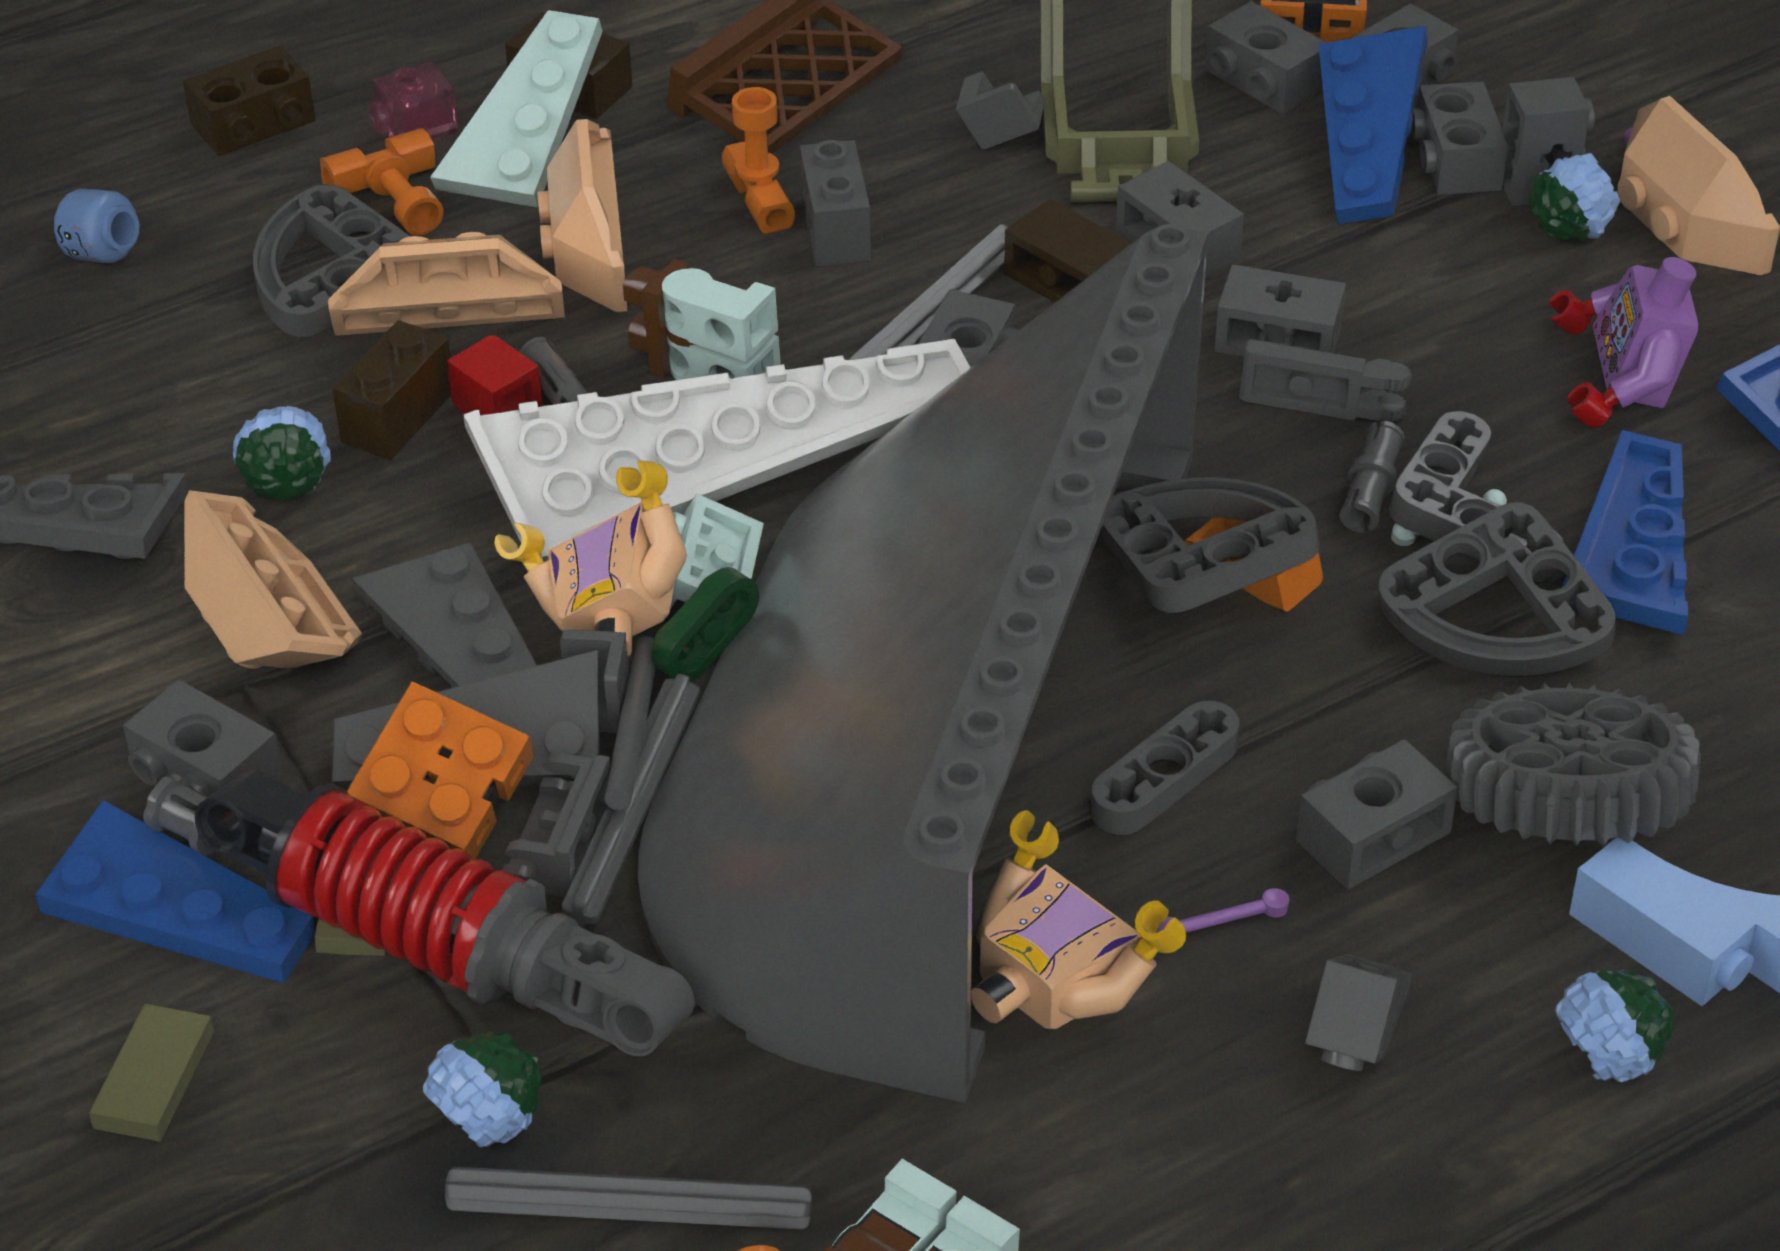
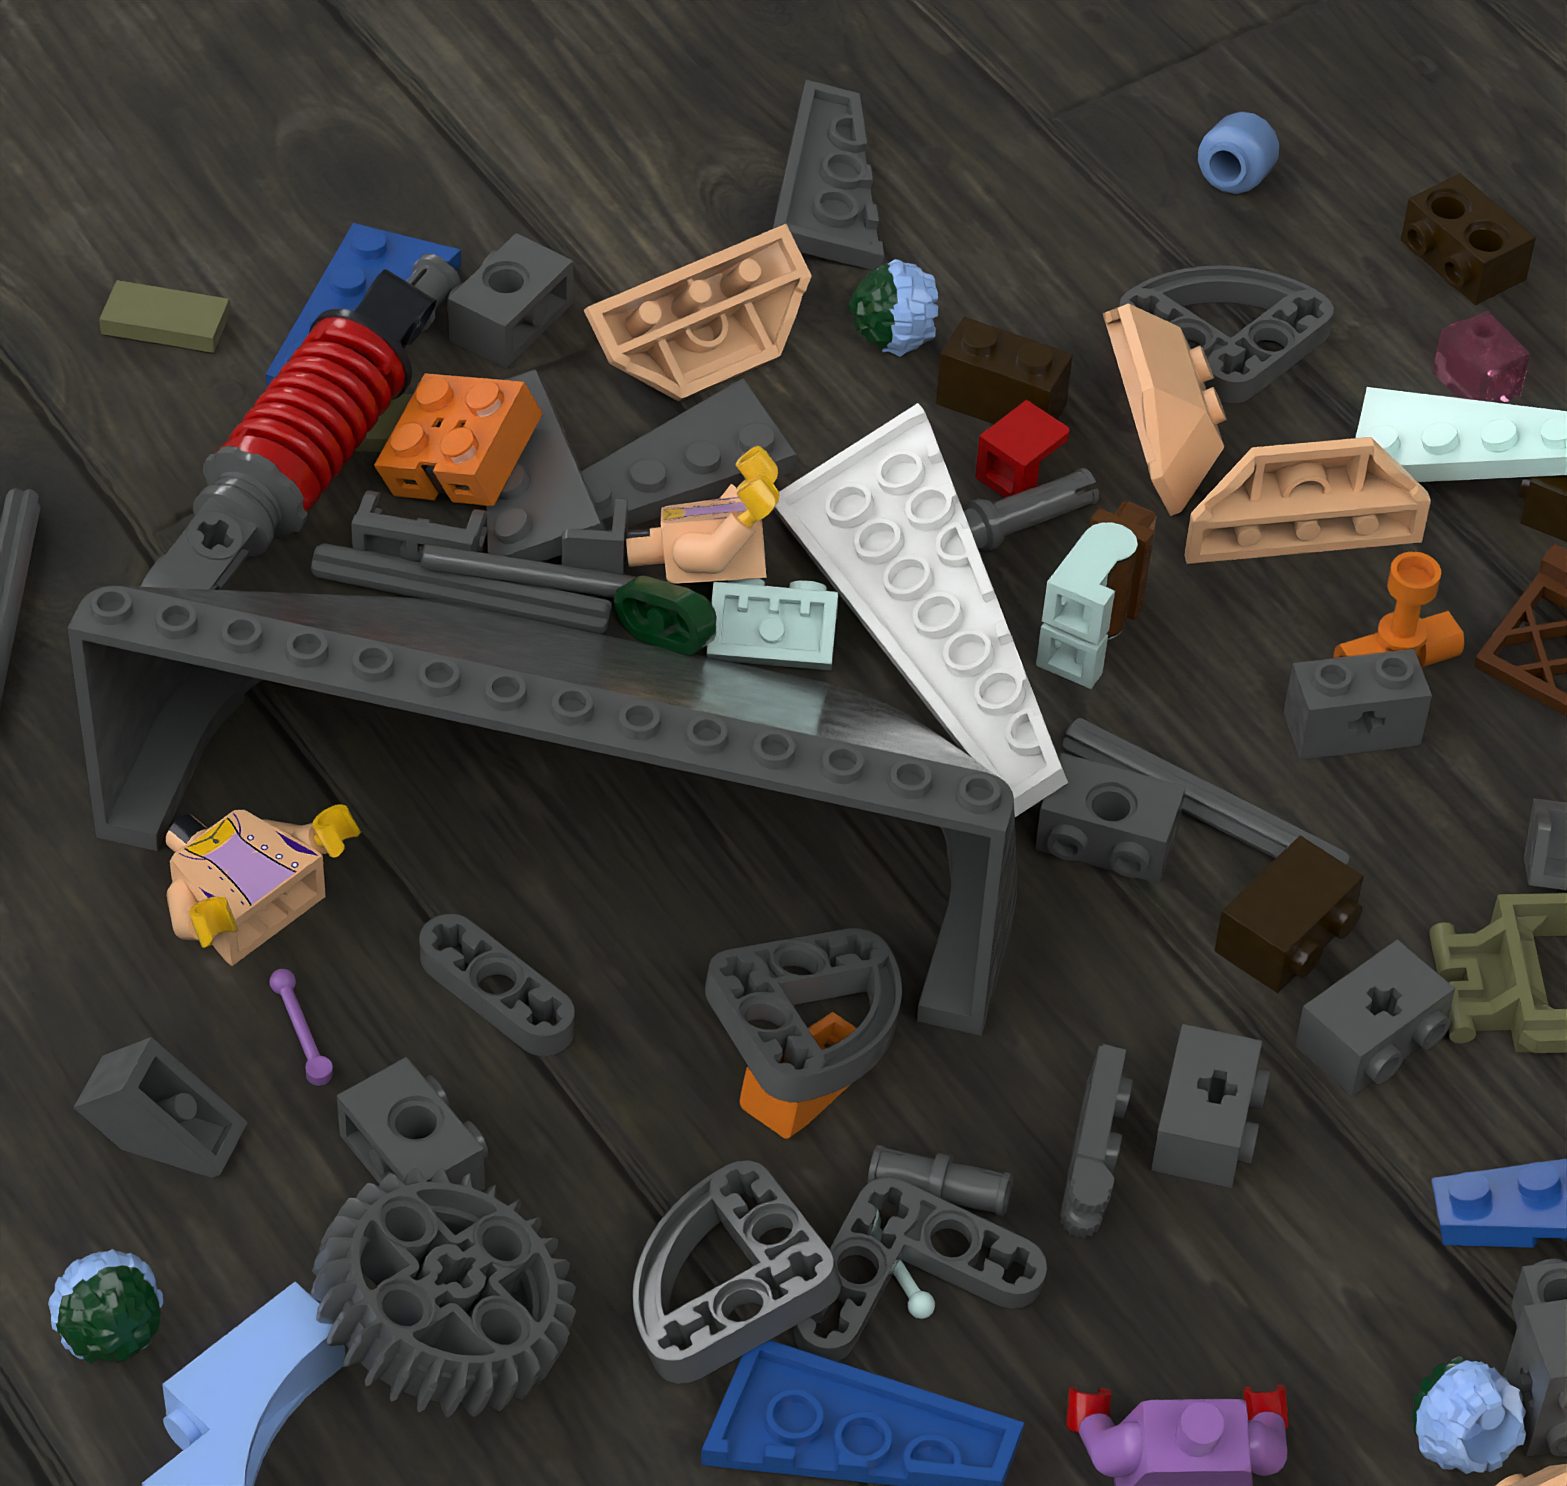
camera: 85 degrees right, 5 degrees up
orange bar [320,128,444,236] -> none
light blue piece [423,1030,541,1147] -> none

